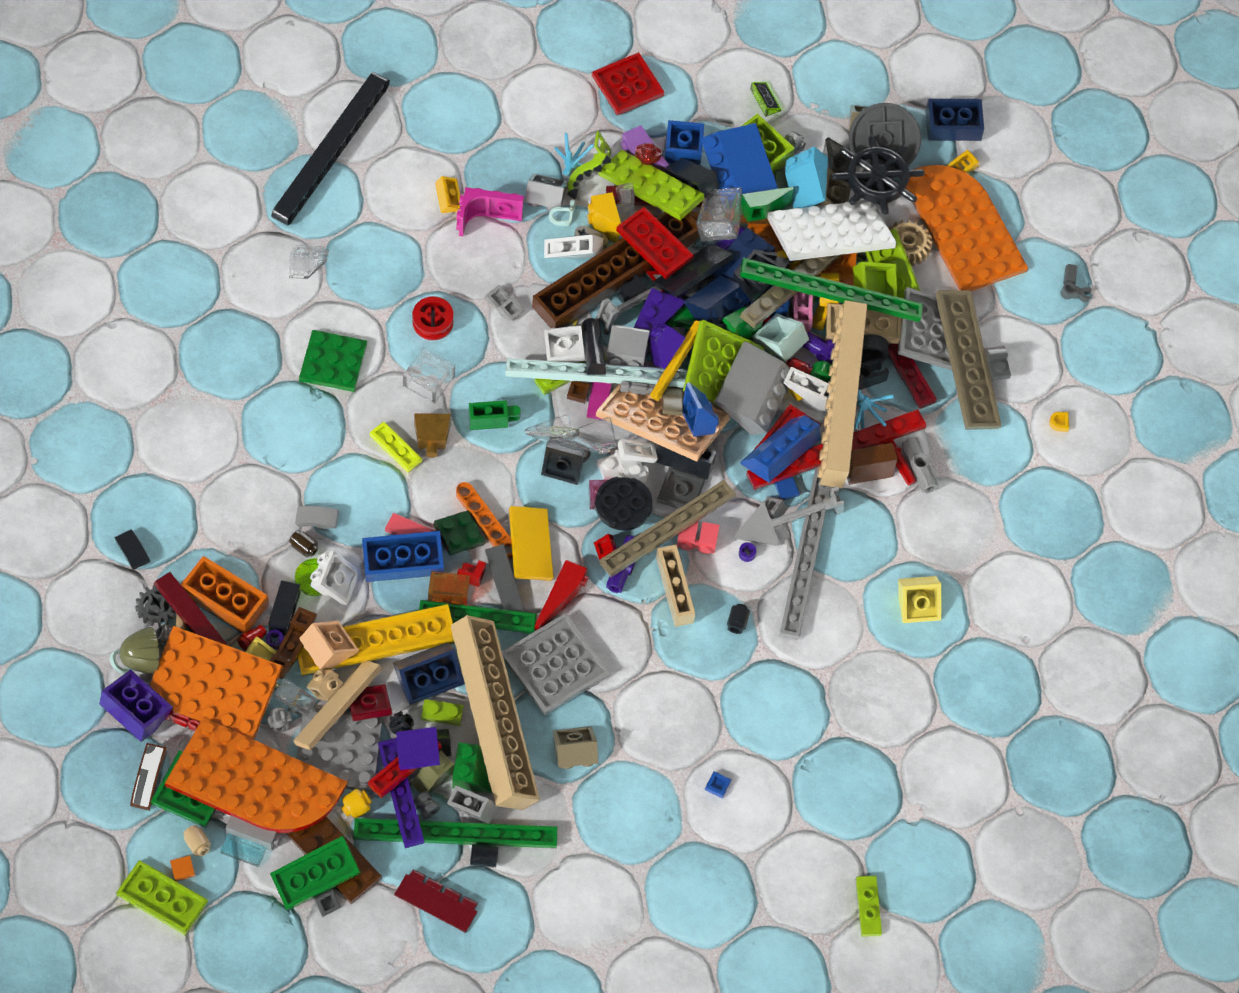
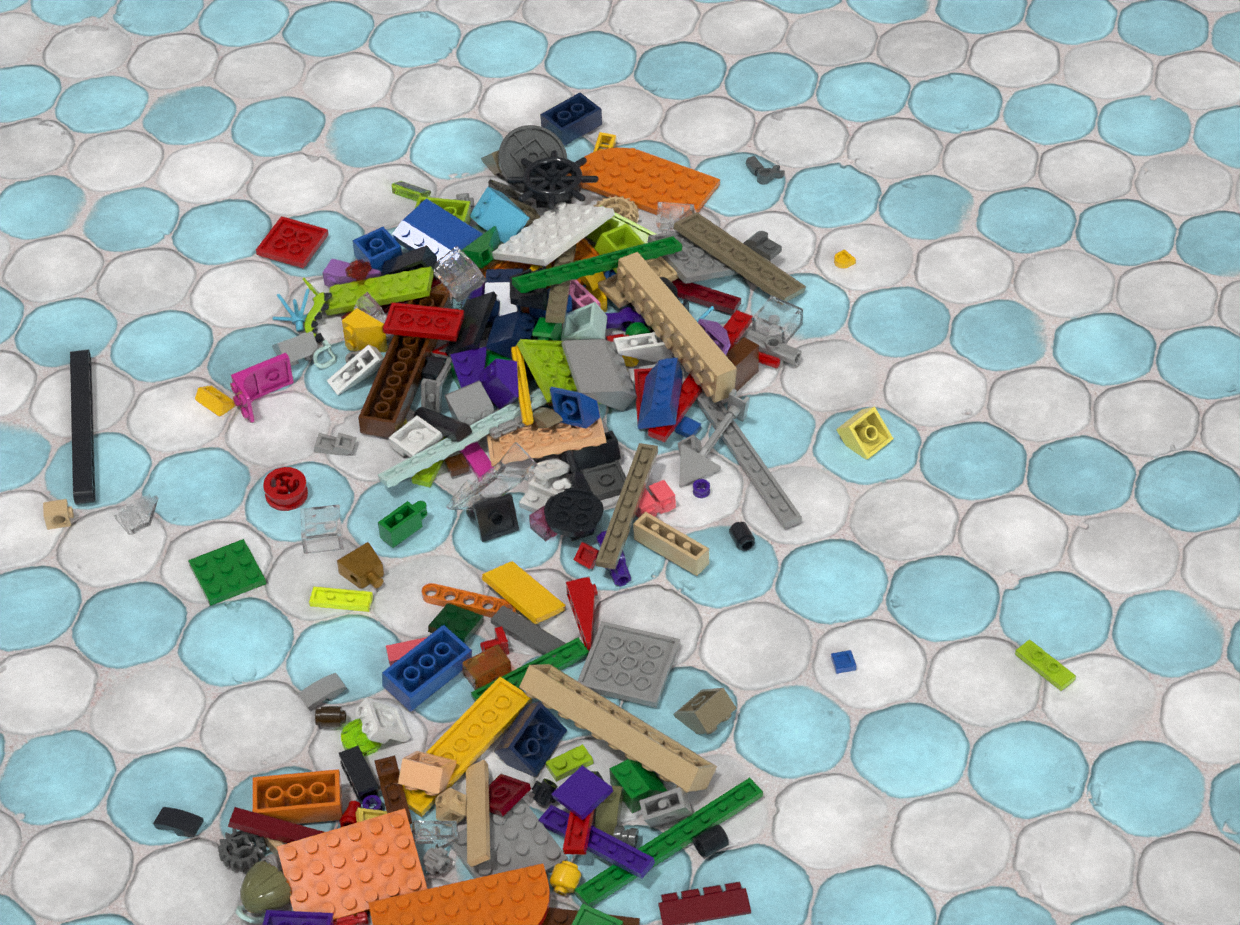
camera: 30 degrees left, 15 degrees down
none -> tan brick [43,499,74,530]
none -> black piece [565,450,591,491]
none -> clear slope [656,202,696,233]
none -> medium lavender slope [698,319,731,355]
none -> clear piece [752,295,803,344]

